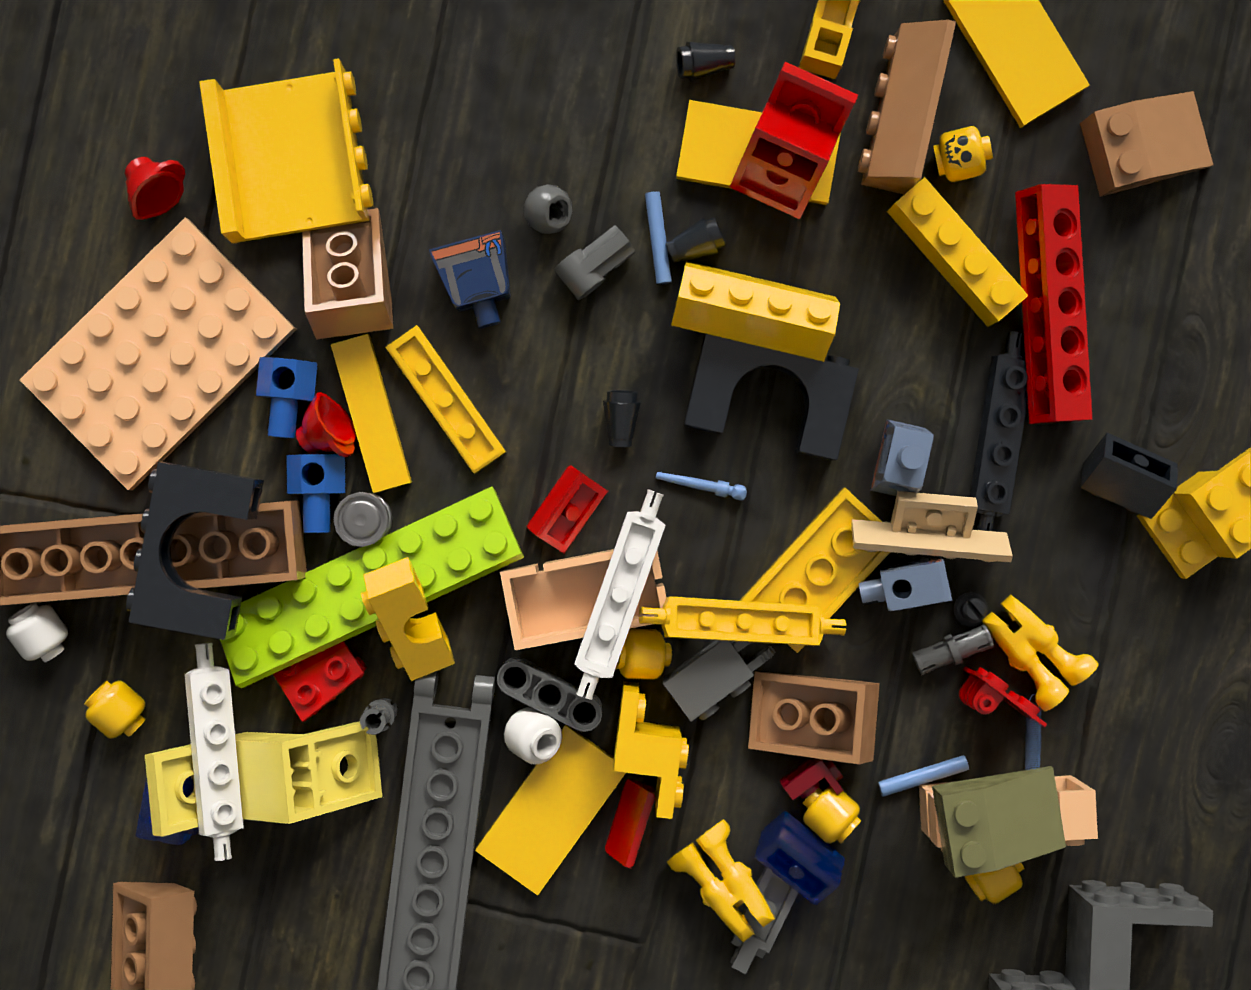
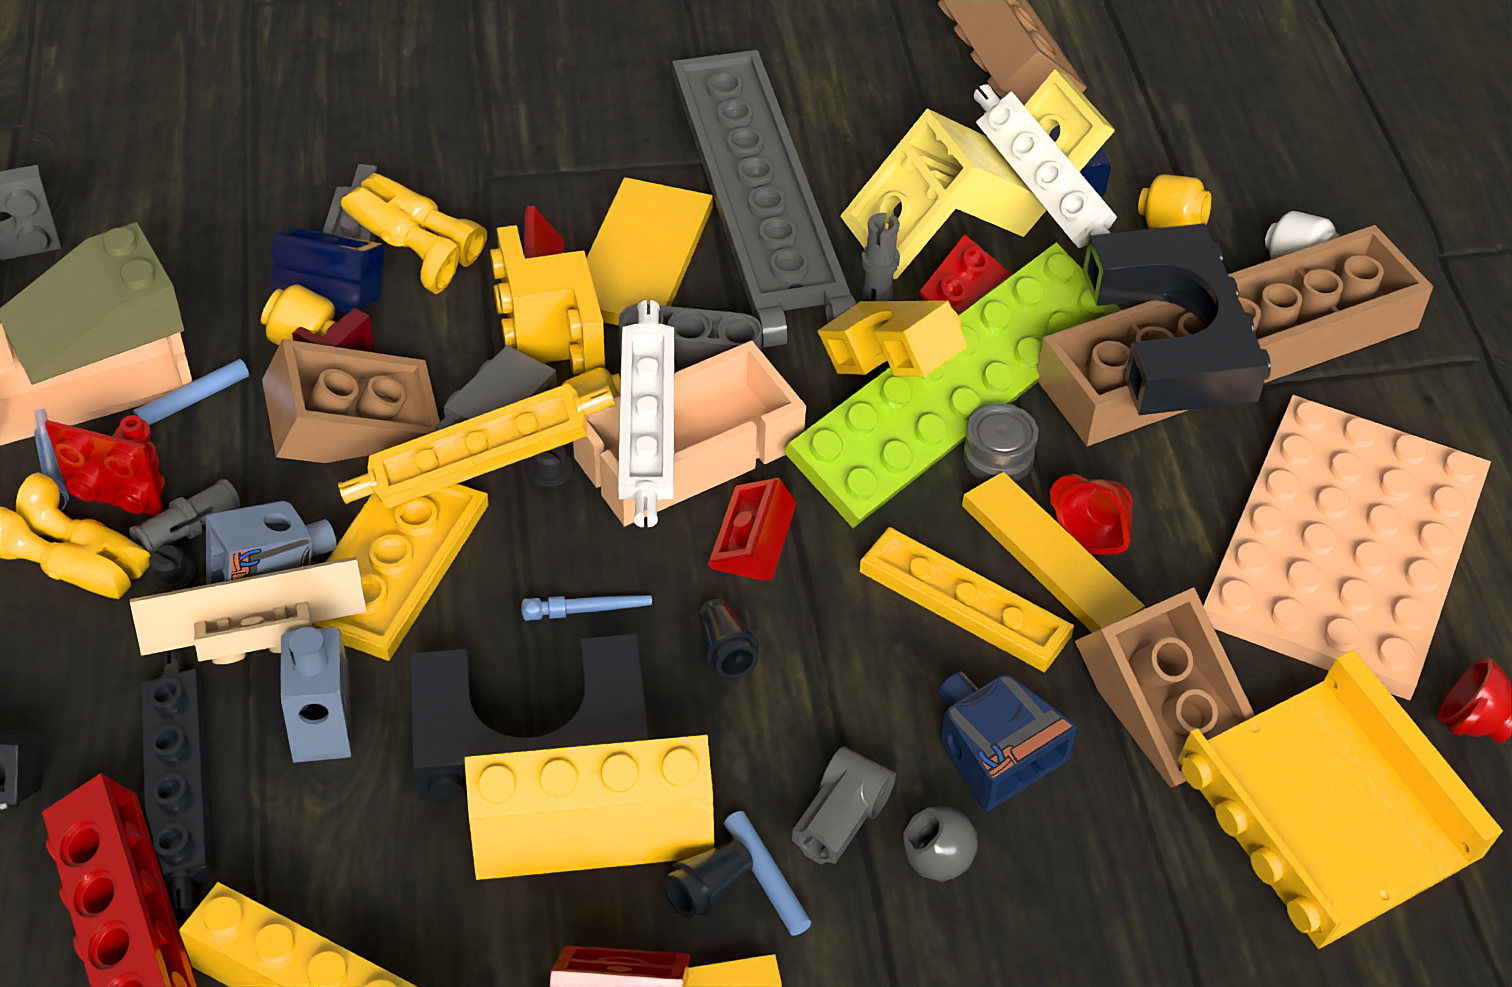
camera: 165 degrees right, 40 degrees down
blue piece [256,357,317,439] -> none
blue piece [287,454,345,533] -> none
white head [504,707,562,764] -> none

